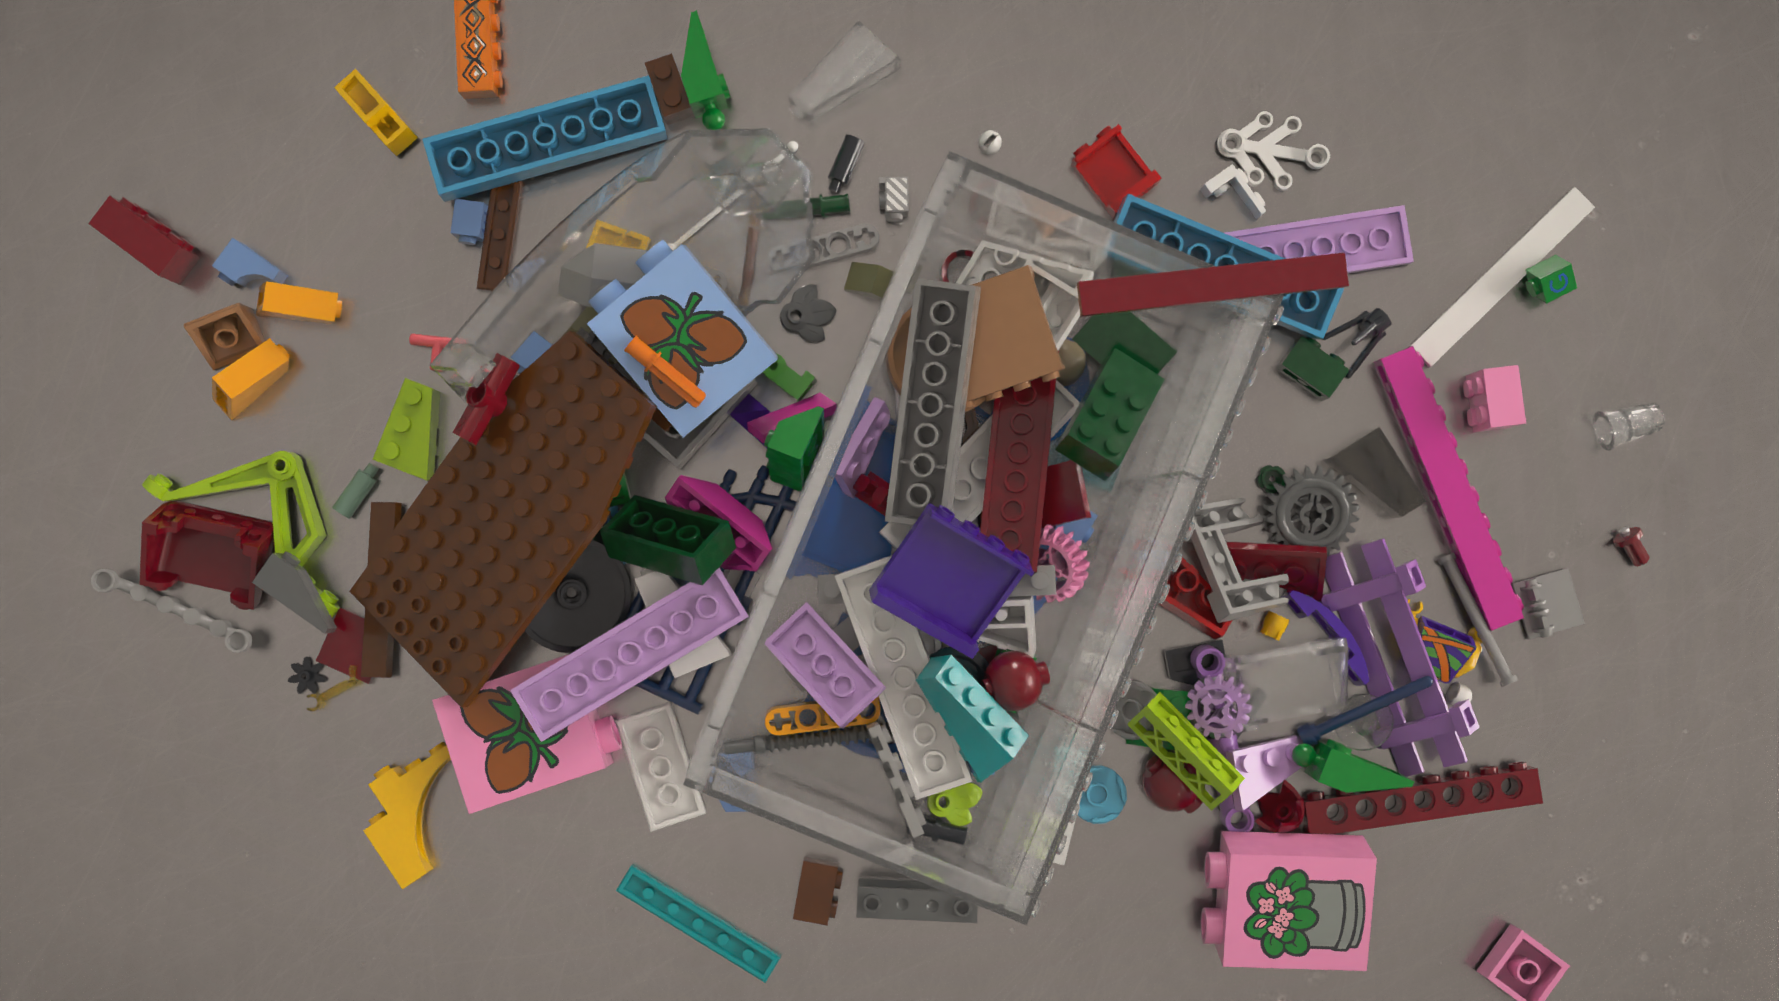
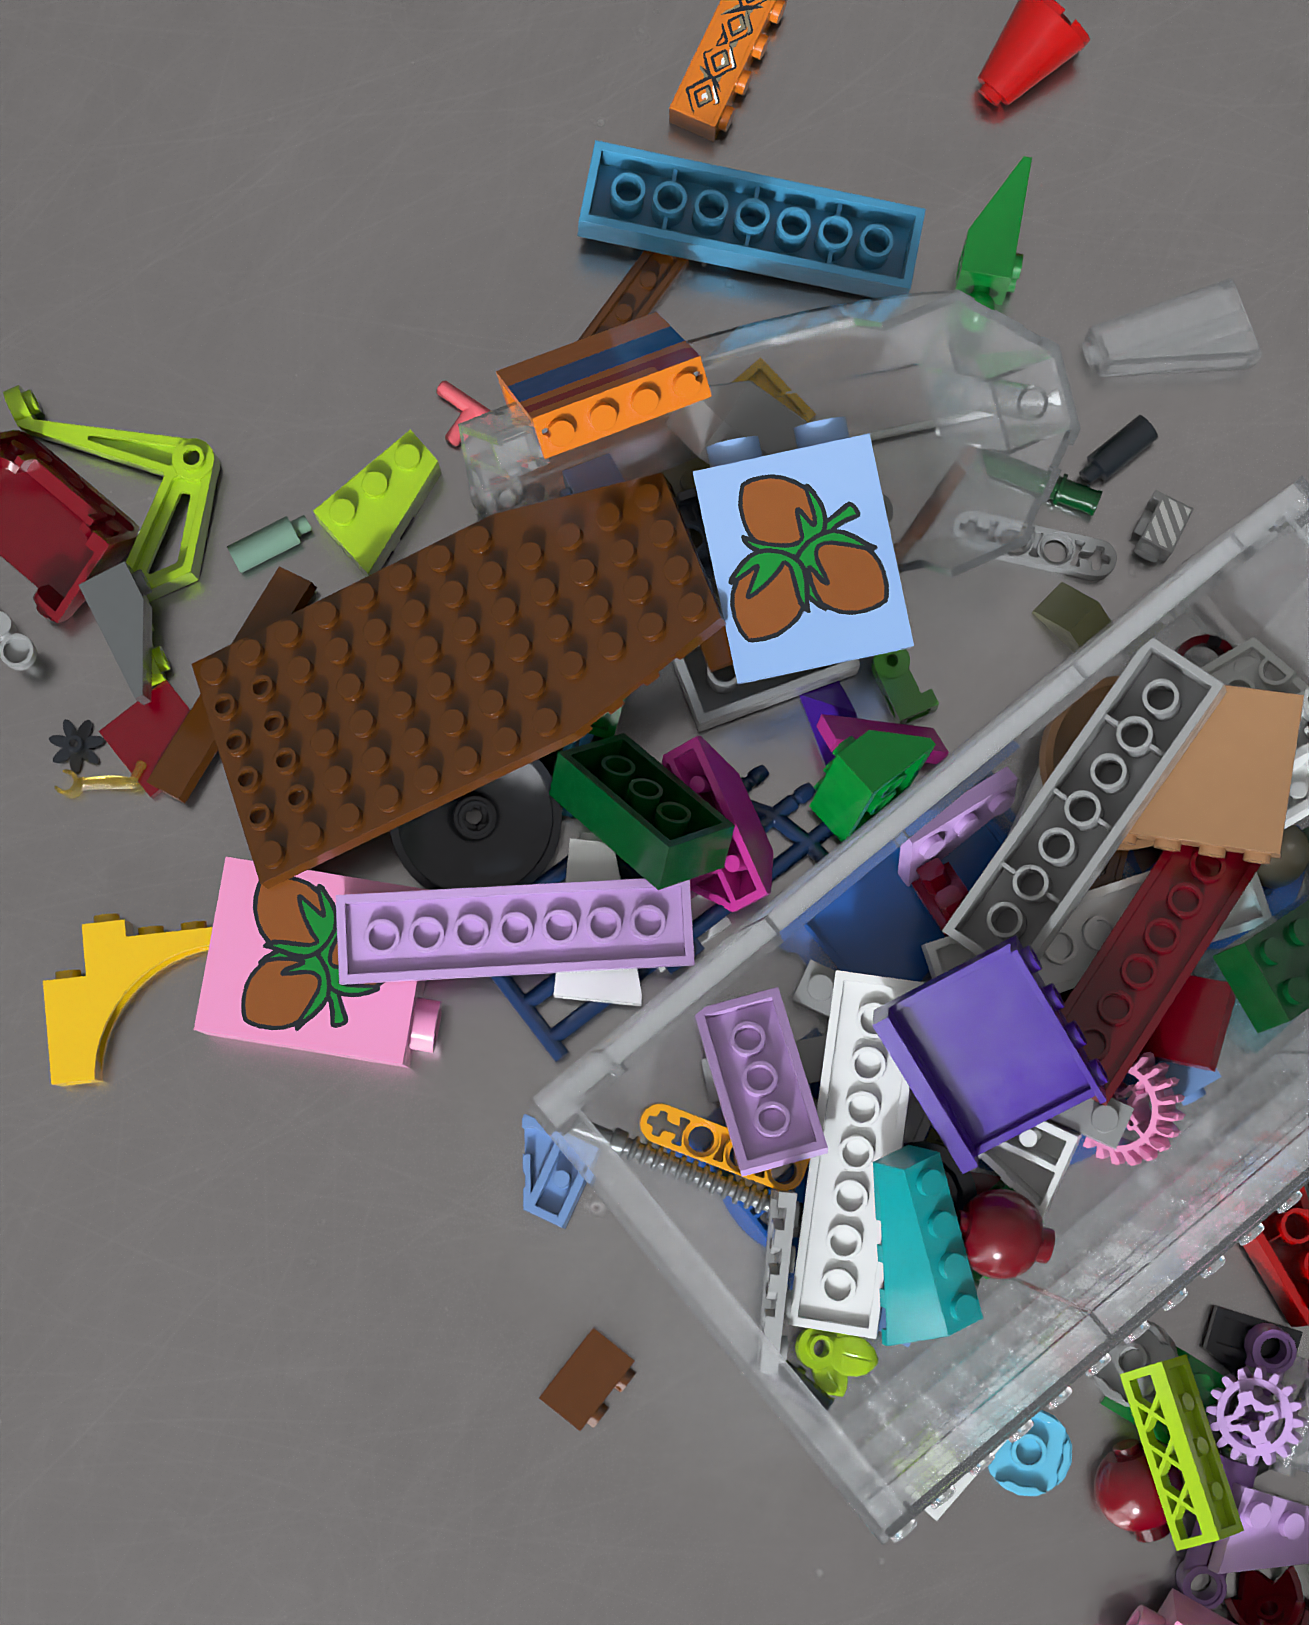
camera: 30 degrees right, 5 degrees down
dark red brick [88,195,201,285] -> none
medium nougat slope [184,303,265,370] -> none
medium blue arch [212,238,288,287] -> none
light orange slope [212,338,290,420] -> none
light orange slope [256,281,342,324] -> none
yellow slope [334,68,418,156] -> none
medium blue brick [450,199,488,245] -> none
dark red piece [452,353,520,445] -> none
white tile [615,702,707,832] -> none
teal tile [616,864,781,983] -> none
orange axle [624,335,706,408] -> none
reddish brown brick [645,53,694,125] -> none
dark grey plate [780,284,837,342] -> none
dark grey fence [856,877,978,923] -> none
none -> orange panel [496,312,712,459]

